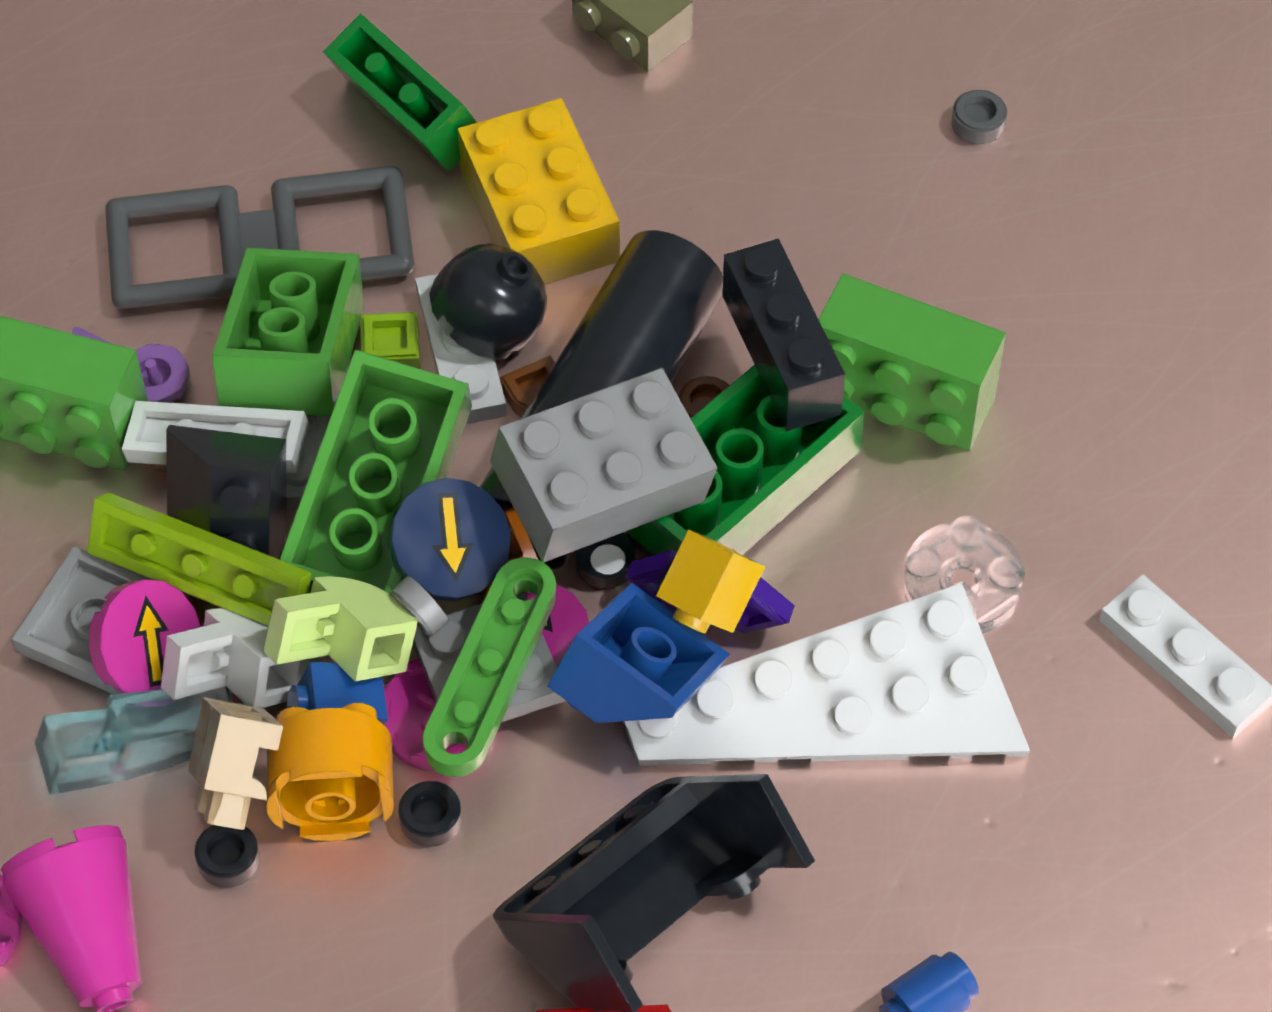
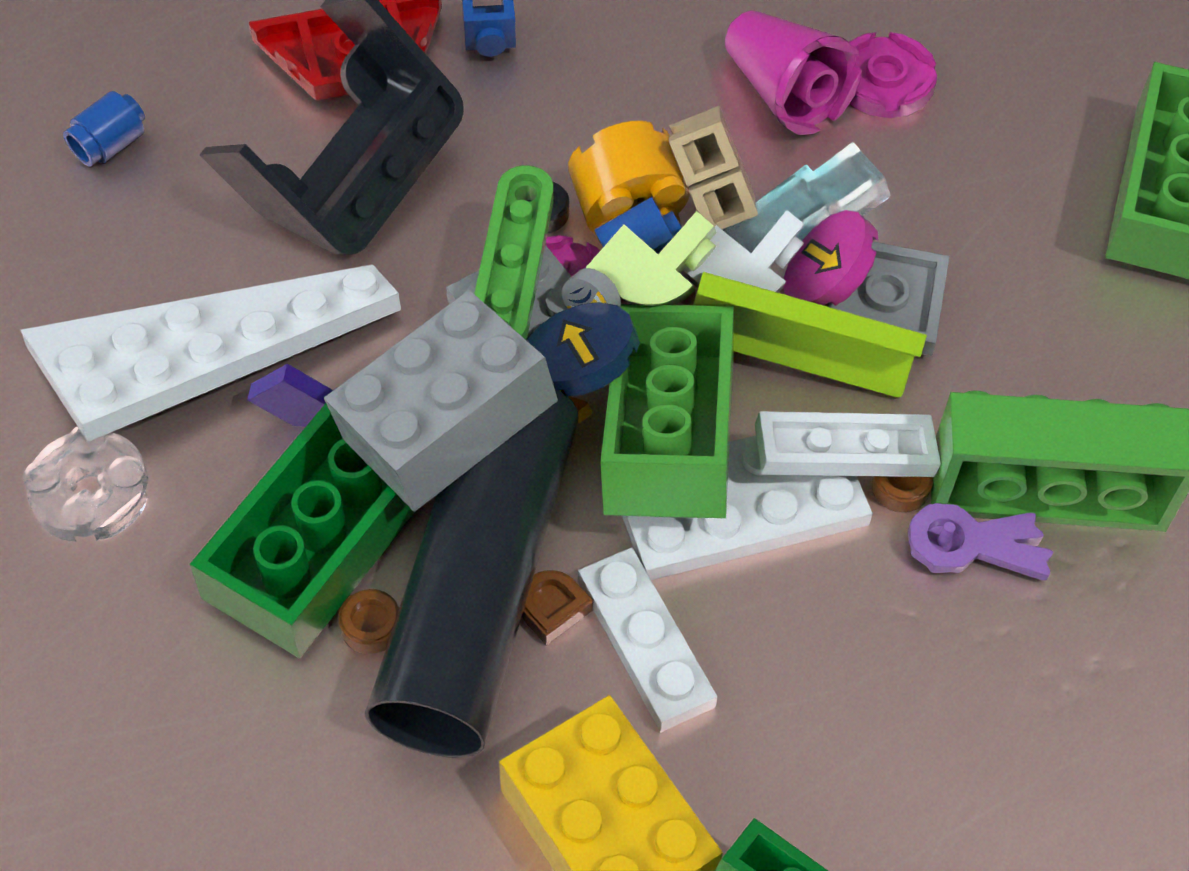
camera: 165 degrees right, 0 degrees up
dark grey bar [105,166,415,309] -> none
black slope [166,425,287,559] -> none
bright green brick [212,248,364,416] -> none
lime tile [361,312,420,369] -> none
black cylinder [429,243,547,360] -> none
blue slope [547,583,730,723] -> none
yellow brick [656,529,765,634] -> none
black brick [722,238,845,432] -> none
bright green brick [819,273,1006,451] -> none

